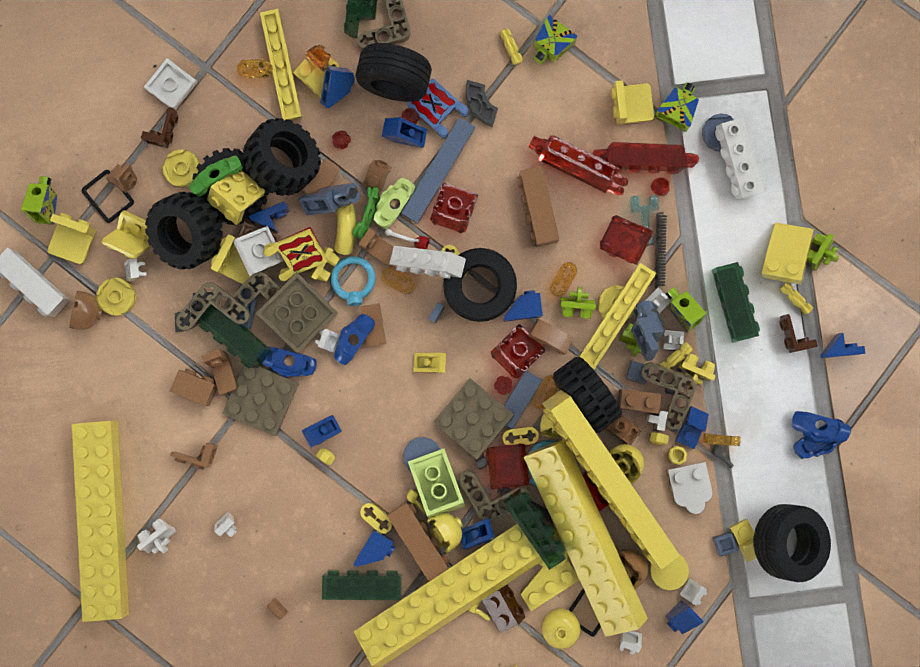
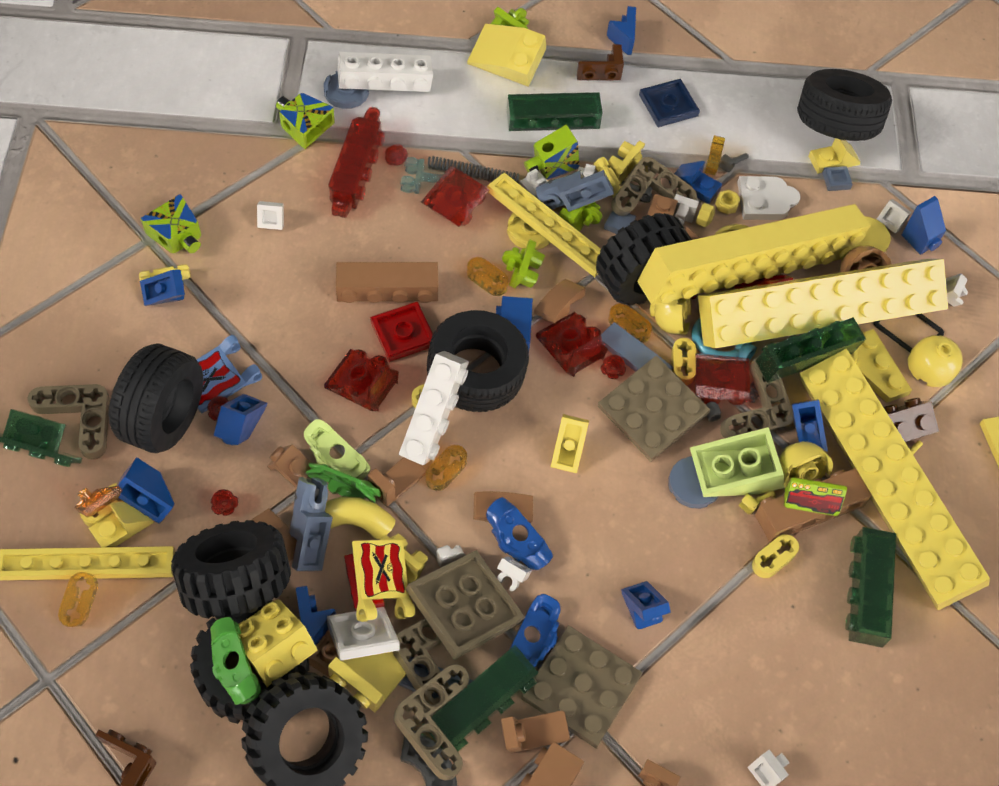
camera: 85 degrees left, 25 degrees down
white plate [144,58,198,110] -> none
light yellow tile [162,149,201,188] -> none
medium nougat tile [267,598,288,620] -> none
light yellow tile [316,448,336,465] -> none
medium azure piece [330,256,376,306] -> none
blue slope [353,529,395,567] -> none
hinge [384,229,430,249] -> none
sand blue tile [401,117,475,224] -> none
sand blue tile [428,302,444,323] -> none
dark grey tile [466,80,498,127] -> none
clear red hinge [529,136,628,195] -> none
light yellow bracket [611,80,654,125] -> none
light yellow axle [780,282,813,315] -> none
blue piece [792,411,851,443] -> none
blue piece [793,419,844,459] -> none
none -> blue slope [140,270,185,306]
none -> white tile [257,201,284,230]
none -> red tile [370,301,433,362]
none -> white tile [436,545,466,568]
none -> dark blue tile [639,78,700,127]
none -> slope [784,477,847,516]

